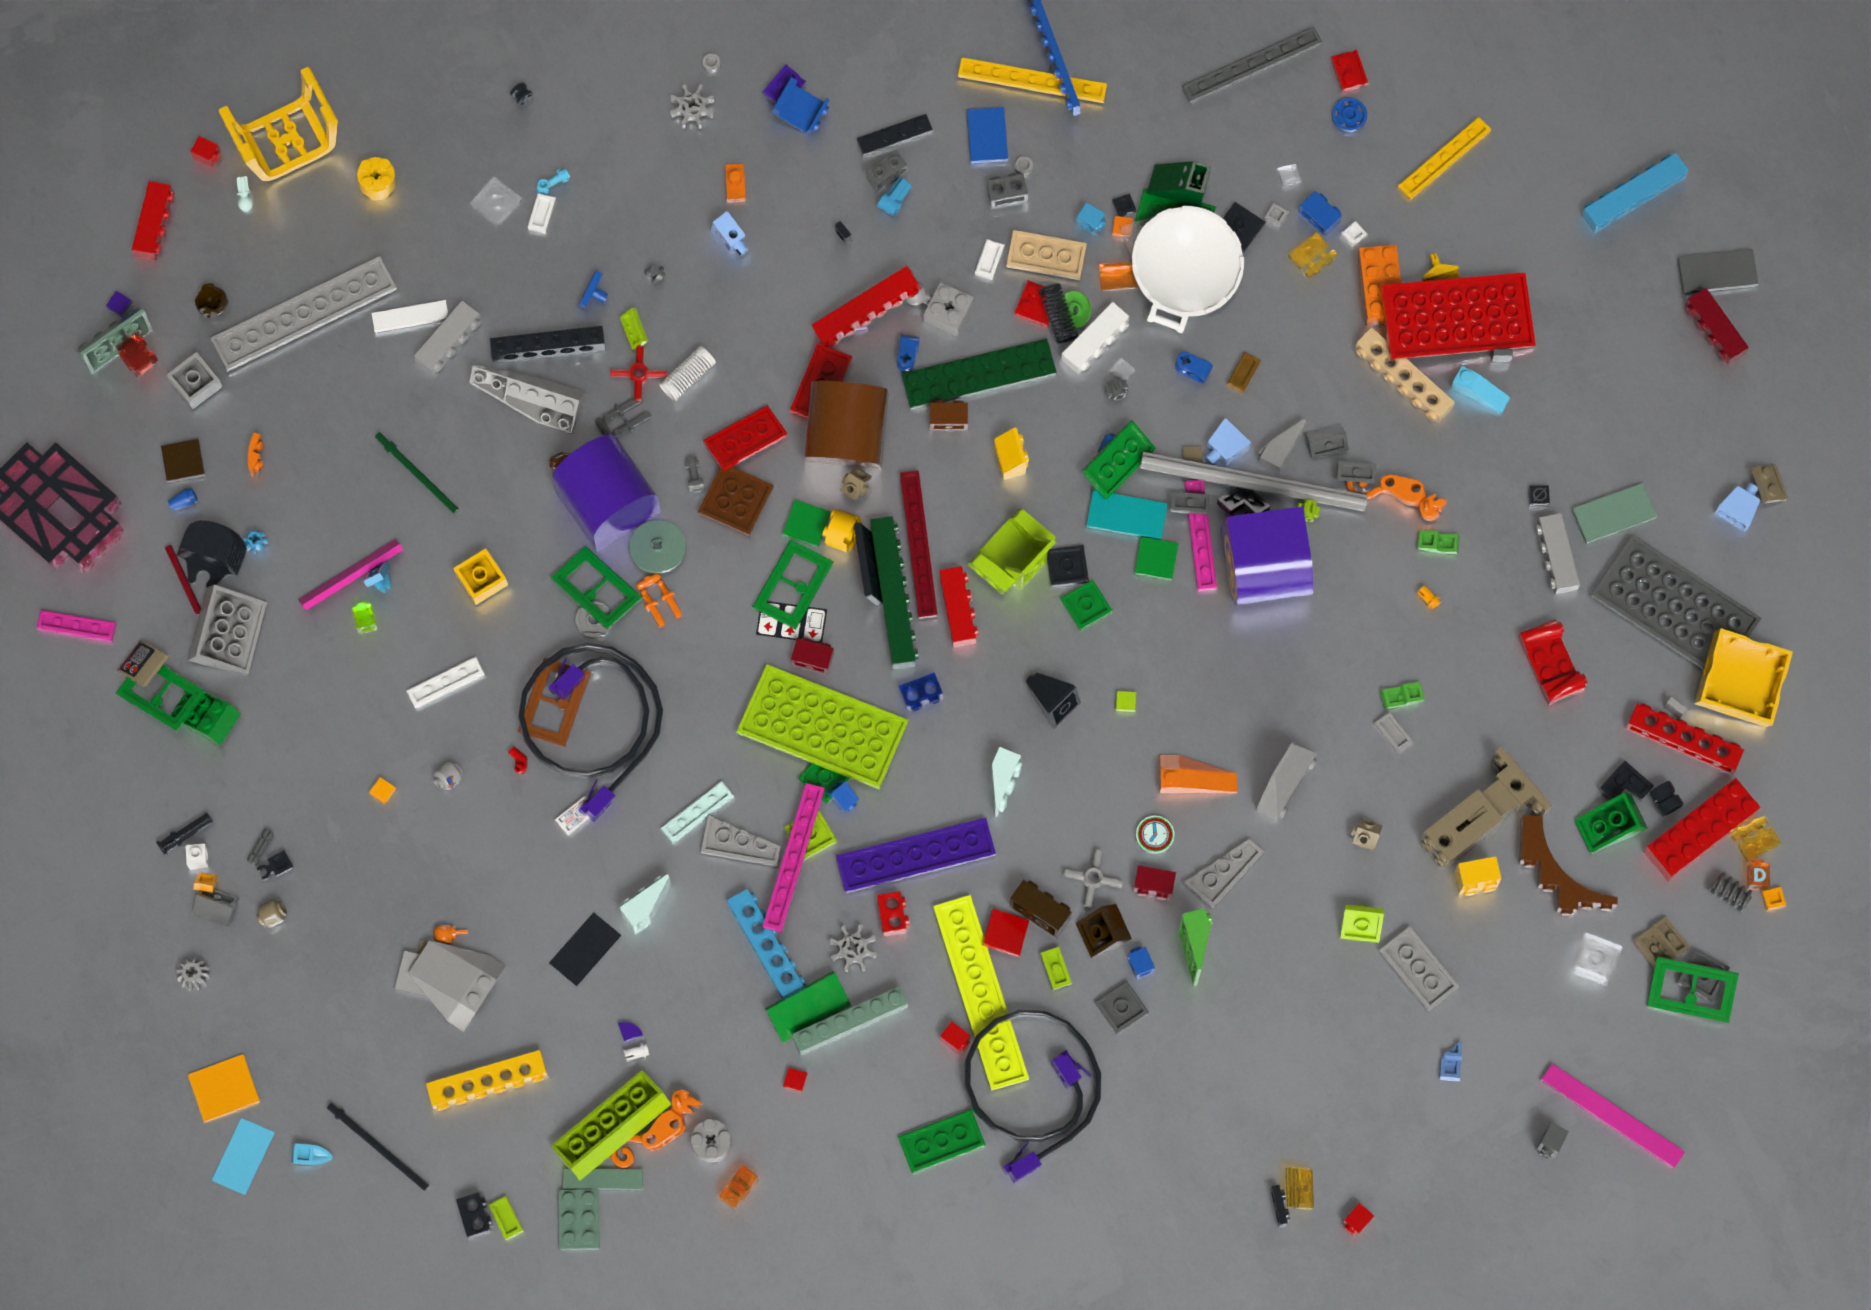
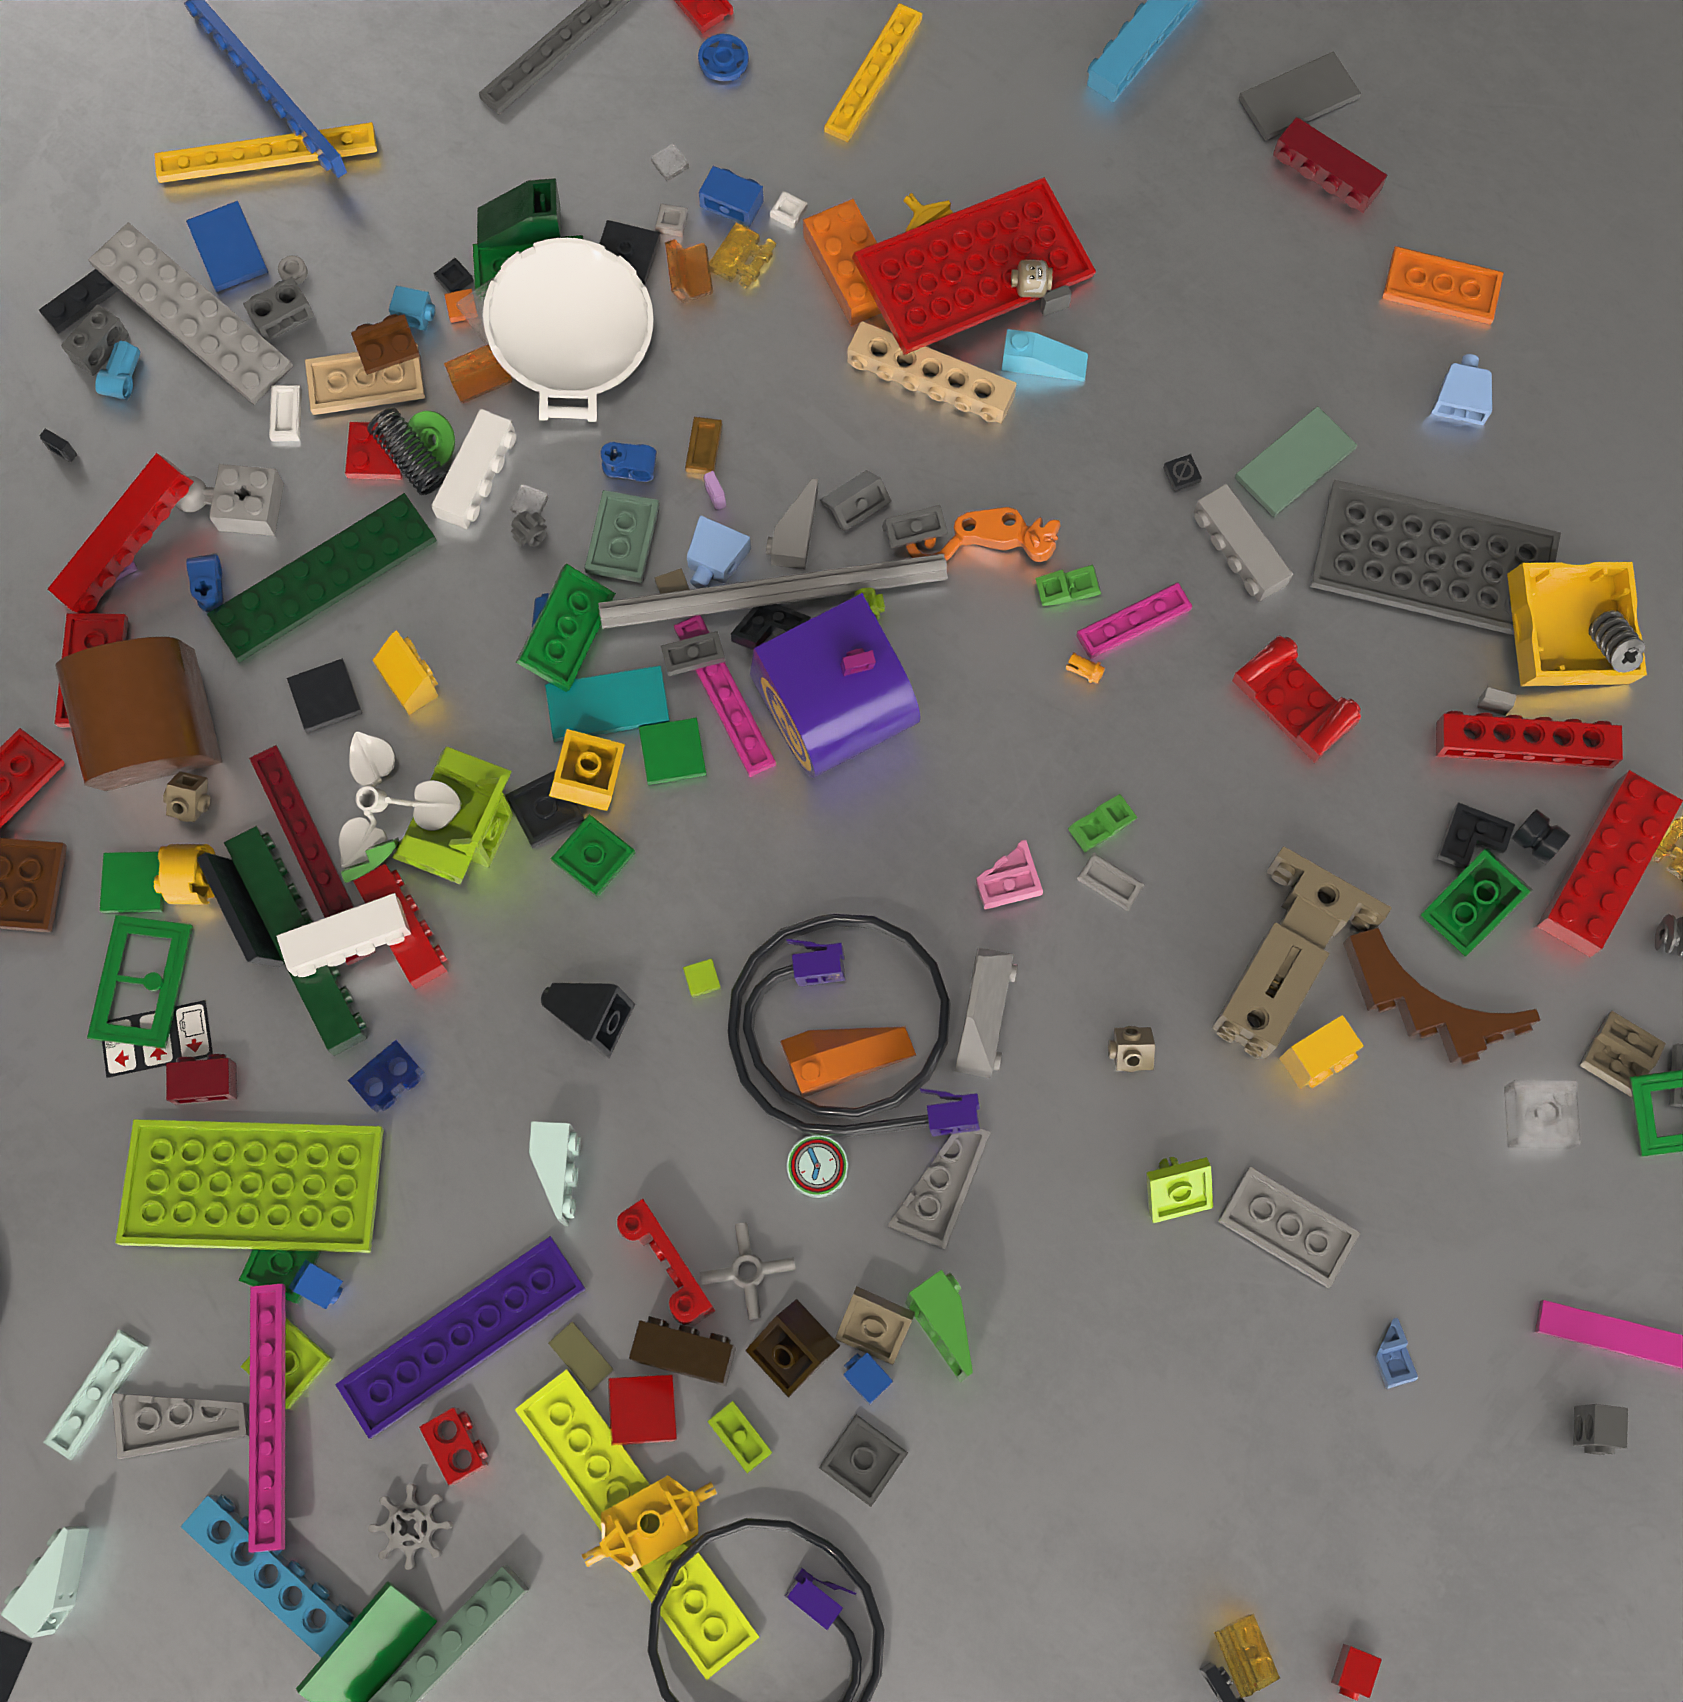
camera: 20 degrees left, 0 degrees up
reddish brown brick [930,400,968,430] -> none
red brick [940,1021,971,1054] -> none
dark red brick [1133,865,1176,900] -> none
dark tan plate [1751,464,1788,504] -> none
none -> light grey plate [88,222,293,405]
none -> white brick [276,893,411,977]
none -> black tile [287,658,362,733]
none -> white plant [339,732,462,868]
none -> bright green slope [341,837,400,883]
none -> reddish brown bracket [351,314,420,375]
none -> olive tile [548,1322,614,1392]
none -> yellow brick [549,729,625,811]
none -> yellow plate [581,1475,717,1573]
none -> sand green plate [584,490,660,583]
none -> red piece [617,1199,715,1326]
none -> clear orange panel [665,239,713,304]
none -> lavender tile [703,471,726,510]
none -> black piece [727,914,980,1137]
none -> dark tan plate [835,1286,915,1365]
none -> magenta plate [840,648,876,676]
none -> bright pink wing [976,840,1043,910]
none -> dark tan head [1011,260,1052,298]
none -> dark pink tile [1076,583,1192,659]
none -> orange tile [1382,246,1504,325]
none -> dark grey piece [1589,610,1645,673]

